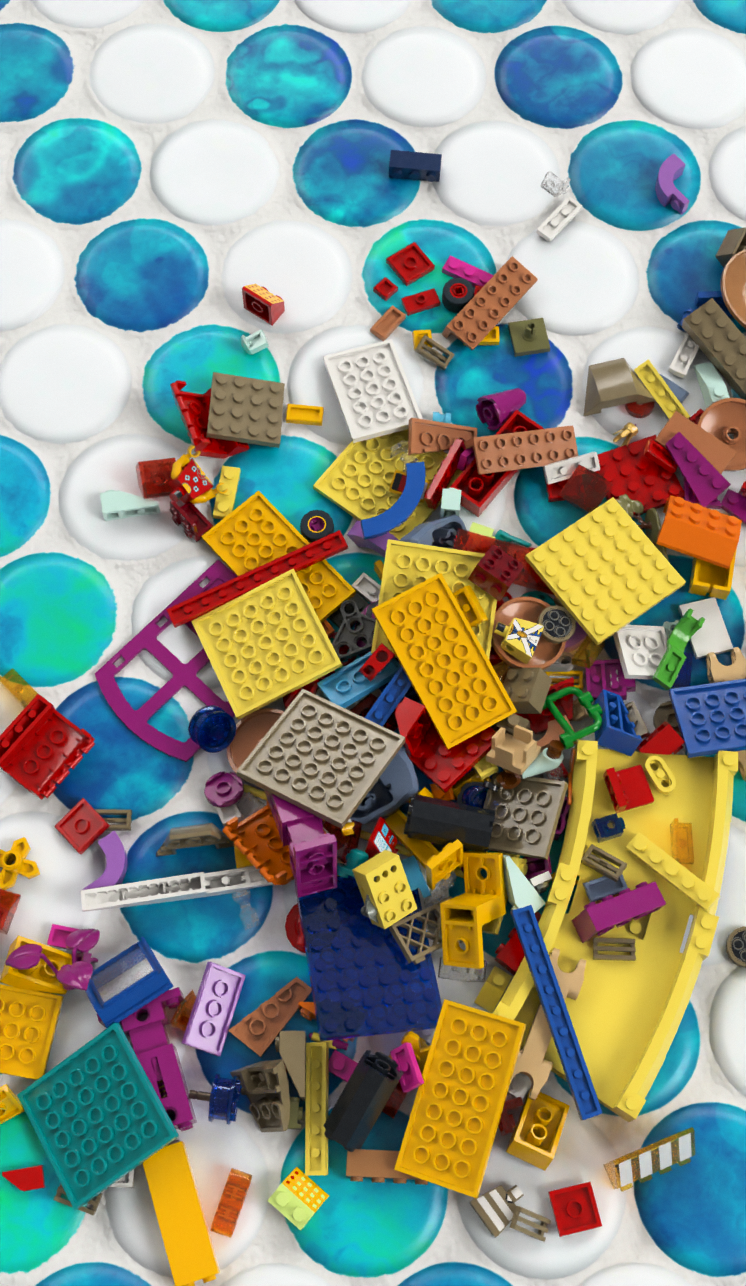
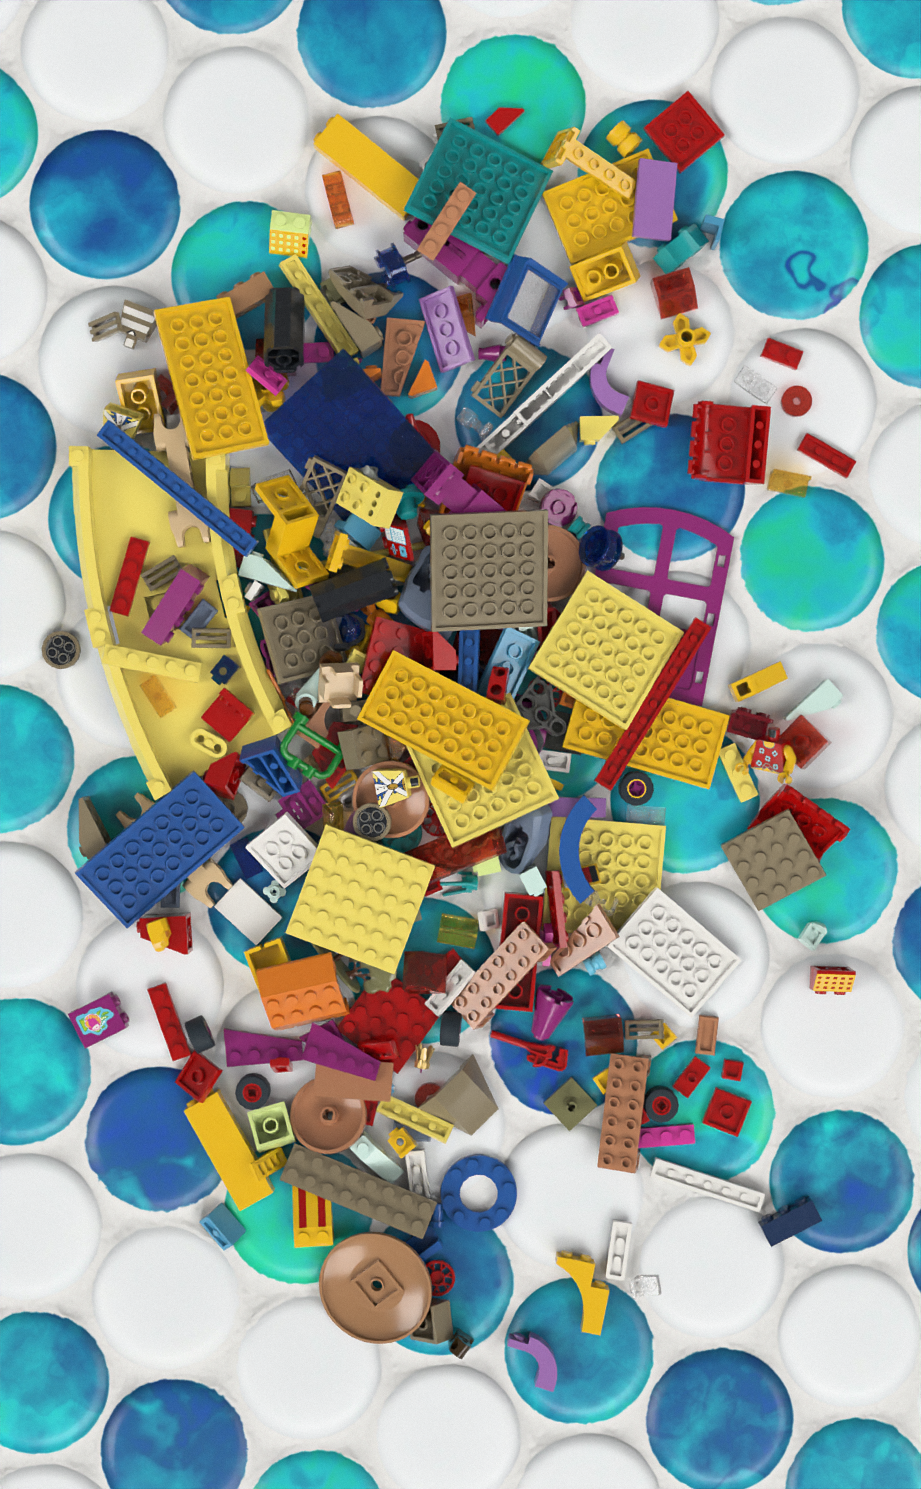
camera: 150 degrees right, 20 degrees up
magenta plant [5,929,100,991] -> none
yellow tile [286,404,324,426] -> none
dark red bracket [468,545,524,601] -> none
red plate [548,1182,602,1237] -> none
slope [603,1127,695,1192] -> none
bright green piece [652,608,705,690] -> none
none -> light yellow torso [103,402,145,450]
none -> red plate [109,537,150,617]
none -> yellow brick [387,1127,418,1159]
none -> orange slope [408,360,437,399]
none -> nougat arch [417,182,476,262]
none -> red wheel [425,1260,455,1296]
none -> clear yellow panel [437,913,479,949]
none -> black wheel [440,1011,462,1047]
none -> blue plate [441,1154,517,1232]
none -> dark brown leg [448,1328,474,1359]
none -> red plate [465,464,525,511]
none -> dark tan piece [470,333,547,418]
none -> magenta cone [478,344,507,362]
none -> white plate [478,908,499,931]
none -> red piece [490,1030,568,1071]
none -> yellow arch [555,1250,610,1335]
none -> teal wheel [568,516,591,540]
none -> light yellow slope [579,416,619,445]
none -> clear red slope [582,1014,624,1056]
none -> clear plate [626,805,666,826]
none -> white plate [650,1157,765,1212]
none -> yellow slope [728,661,788,702]

